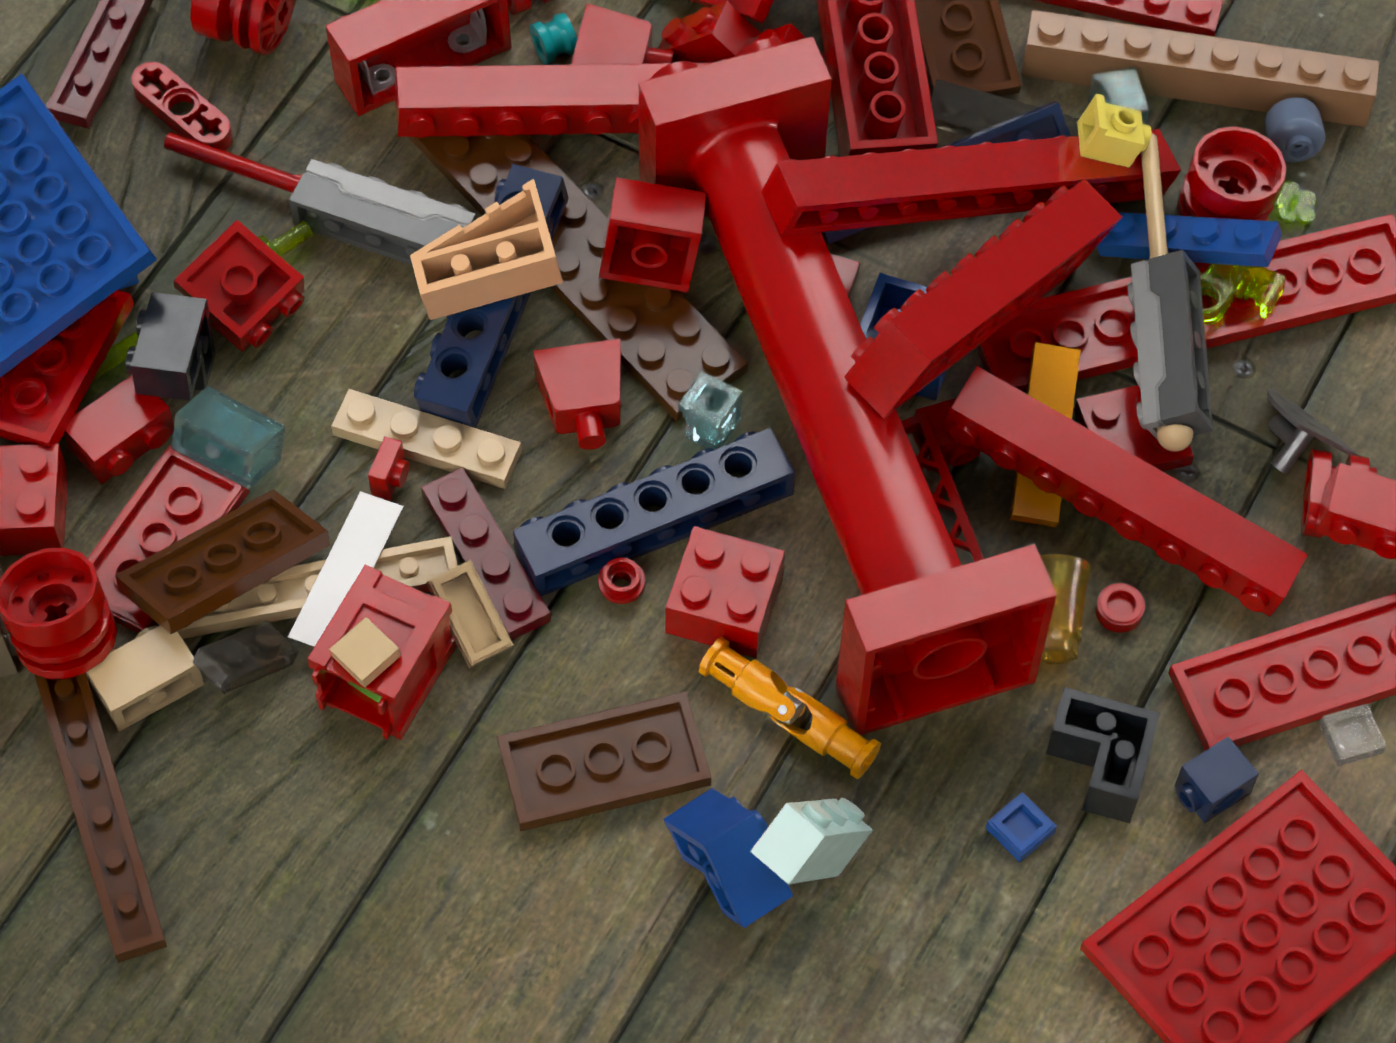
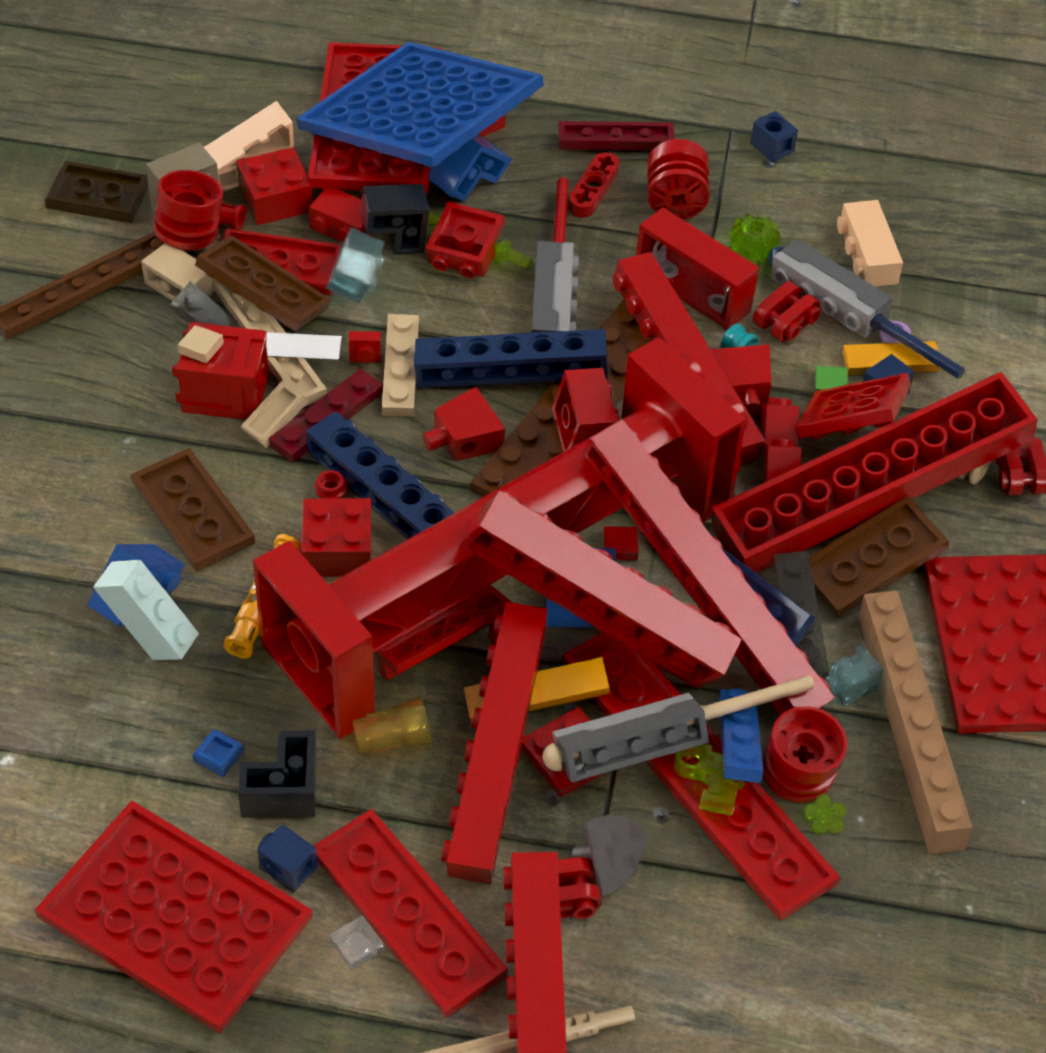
camera: 70 degrees right, 10 degrees down
light nougat wedge [410,179,563,320] -> none
clear light blue brick [678,371,742,449] -> none
light yellow brick [1077,94,1151,168] -> none
red tile [1095,583,1145,633] -> none
sand blue head [1264,97,1326,163] -> none

